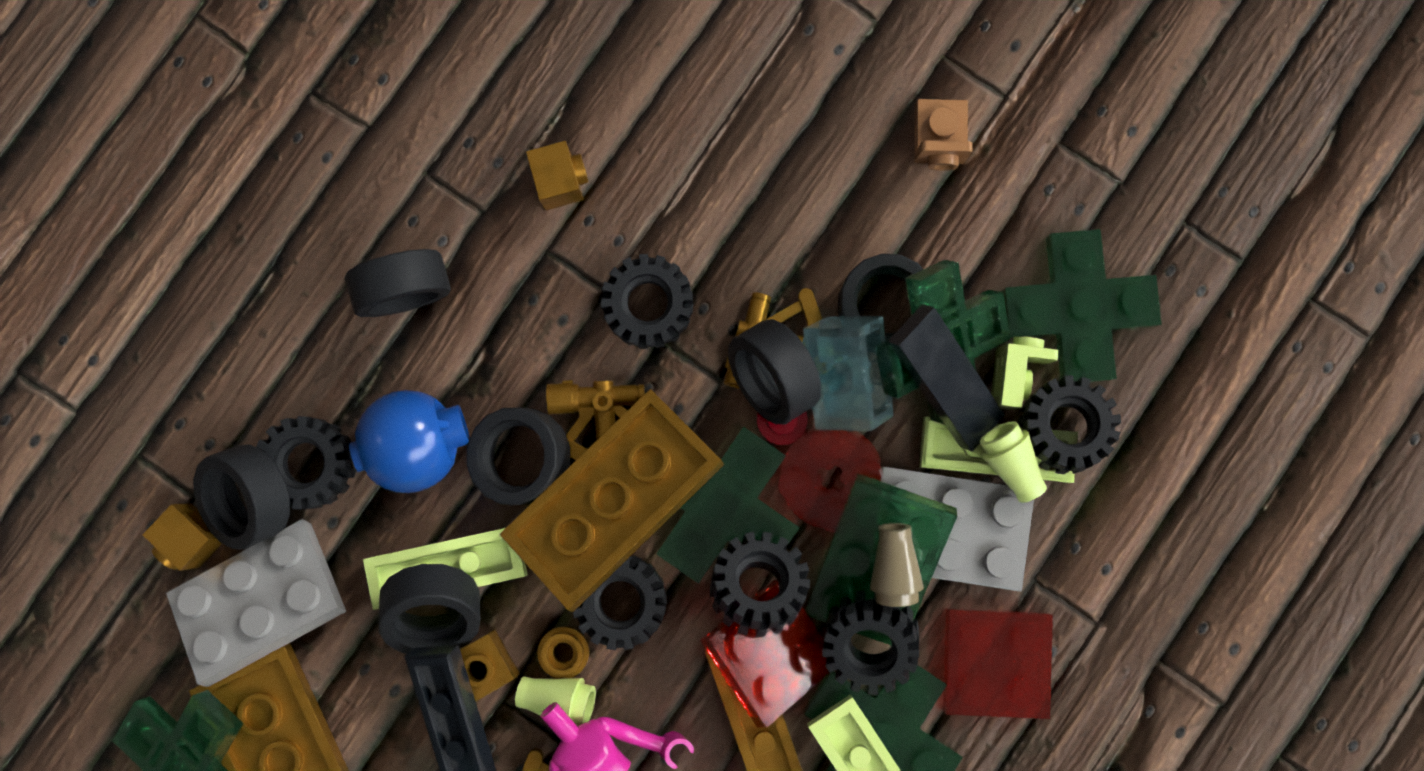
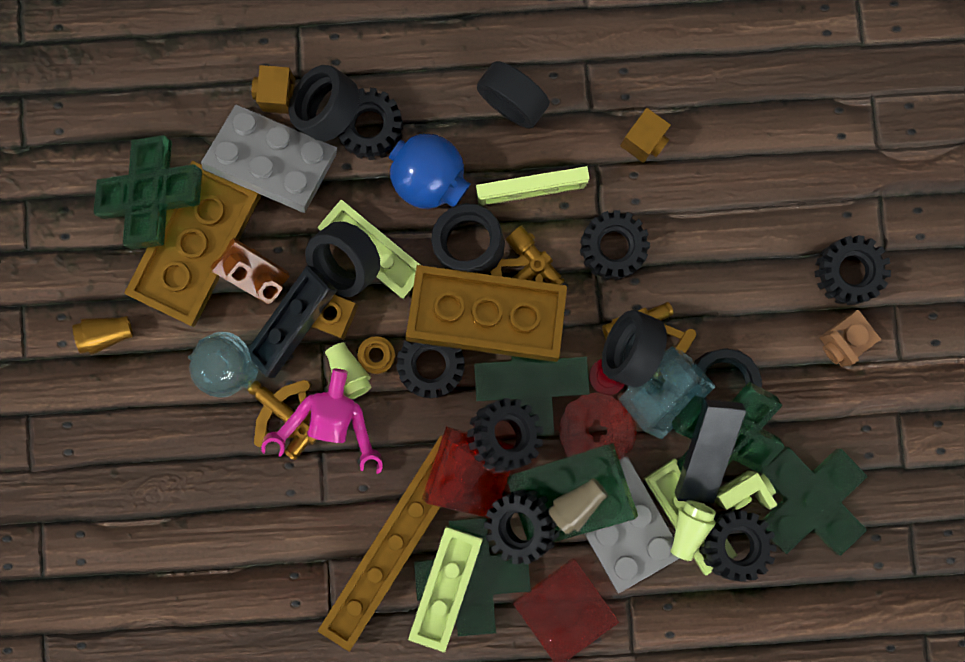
camera: 45 degrees right, 0 degrees up
none -> dark orange hips [211,238,290,304]
none -> yellowish green tile [476,166,590,206]
none -> black tyre [815,235,891,305]

